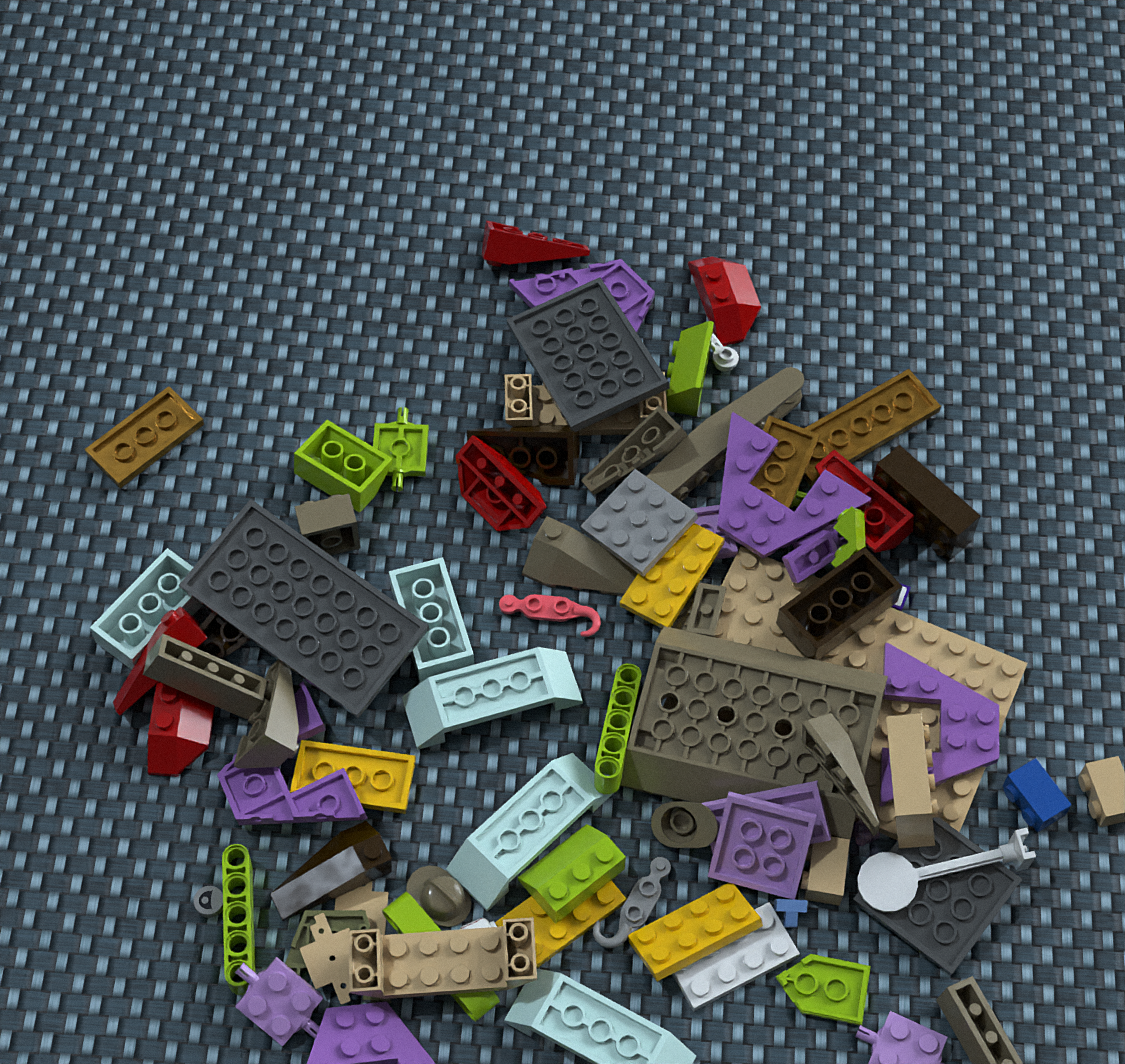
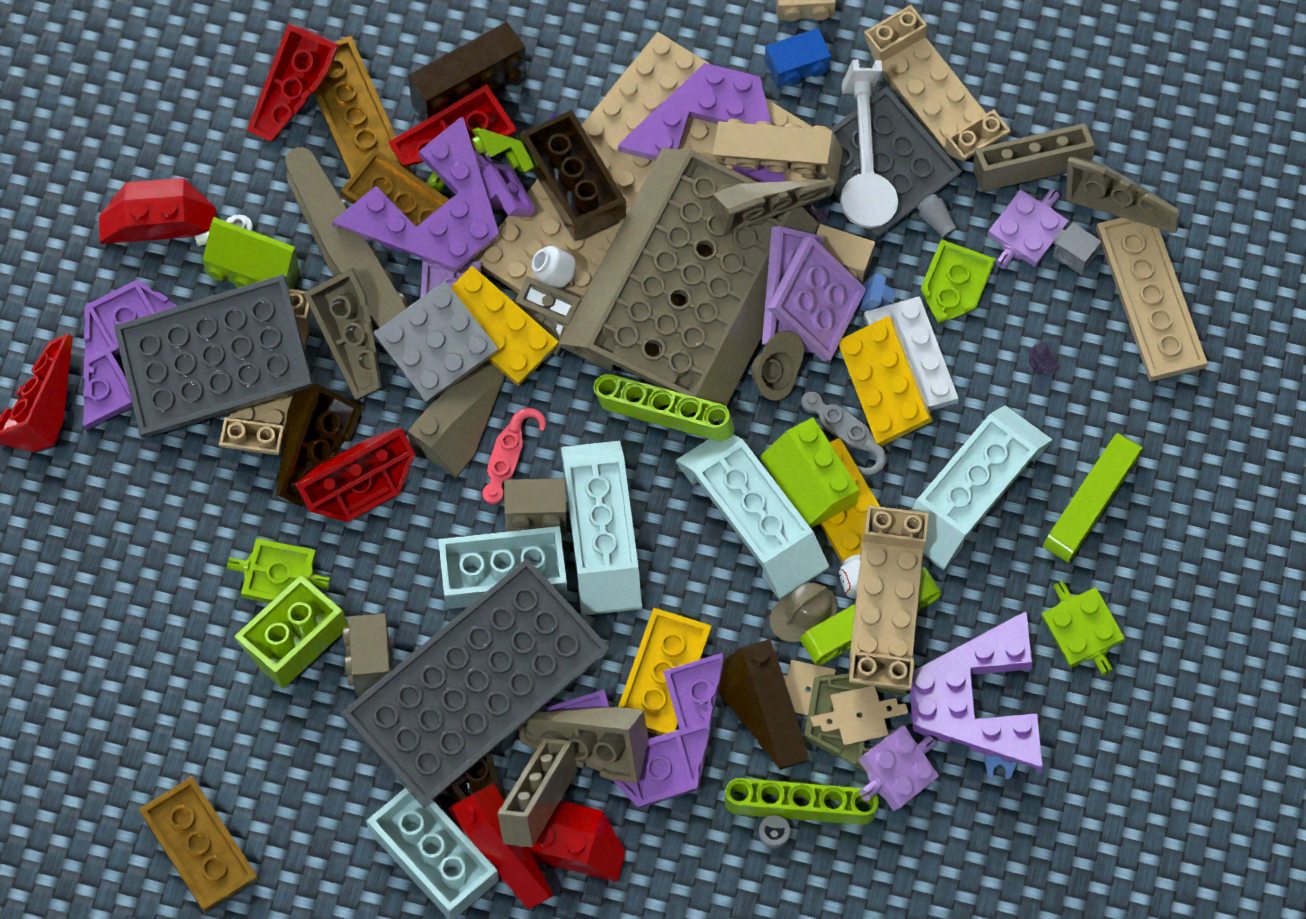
camera: 80 degrees left, 5 degrees up
none -> red wedge [247,23,340,142]
none -> dark tan brick [504,478,567,535]
none -> white head [532,246,576,289]
none -> tan slope [864,5,1011,161]
none -> light grey cone [917,194,957,238]

